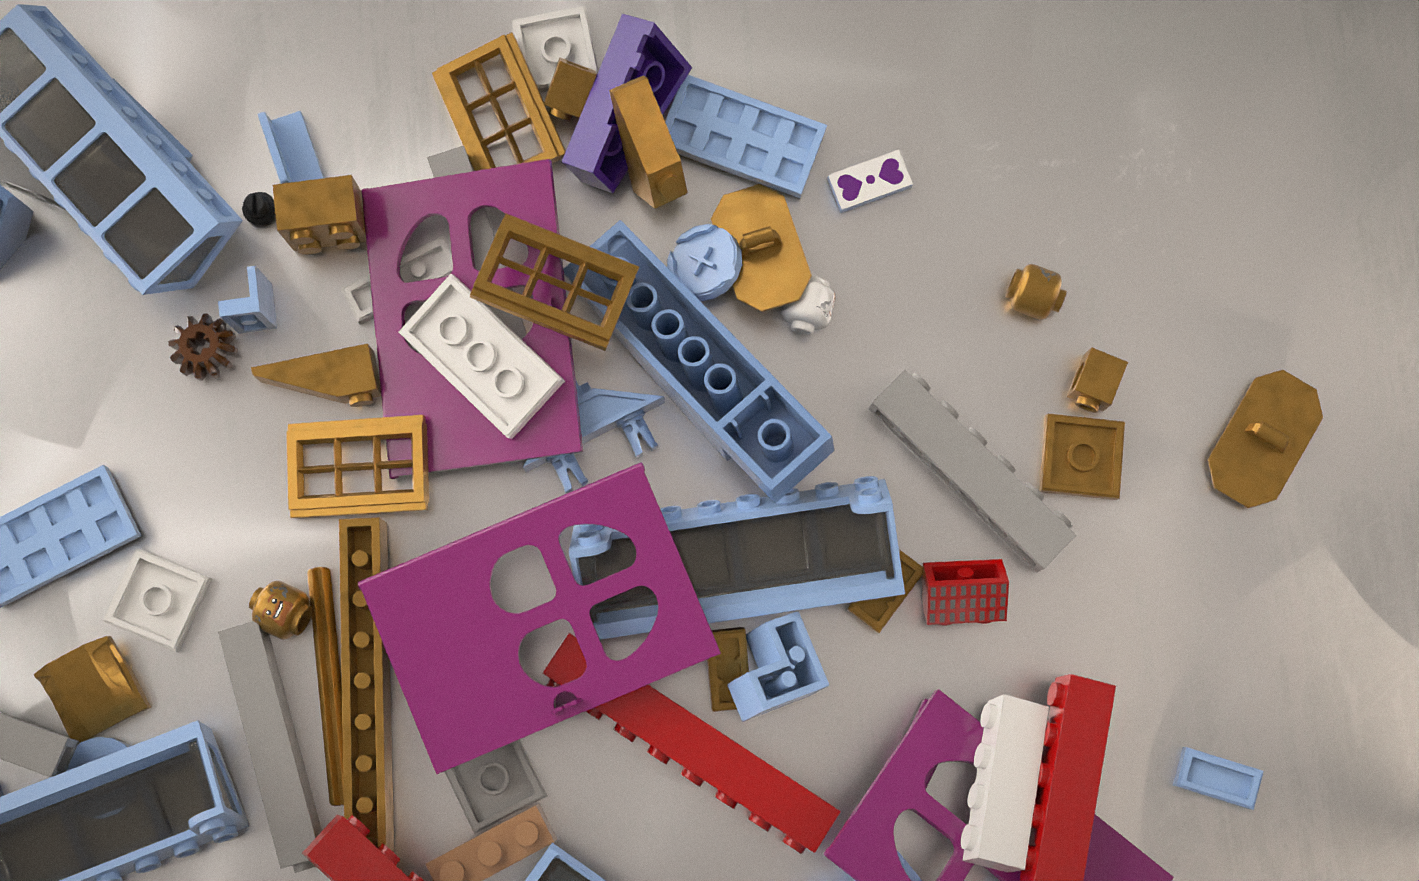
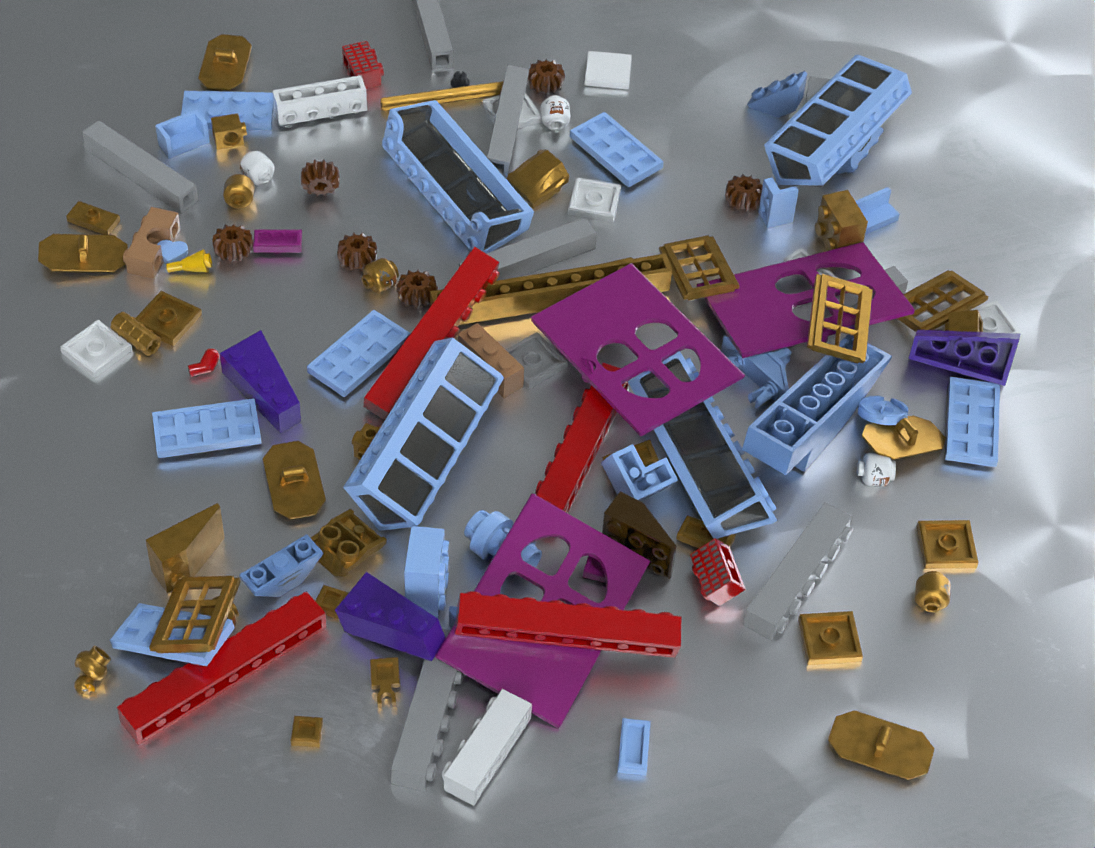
camera: 80 degrees right, 30 degrees down
pearl gold head [249,581,313,640] -> none
pearl gold slope [251,343,381,407] -> none
white tile [399,274,565,439] -> none
pearl gold slope [609,75,688,209] -> none
tile [827,150,913,213] -> none
white brick [961,694,1049,873] -> none
pearl gold brick [1067,347,1128,413] -> none
none -> dark brown slope [602,491,677,579]
none -> pearl gold tile [917,520,979,569]

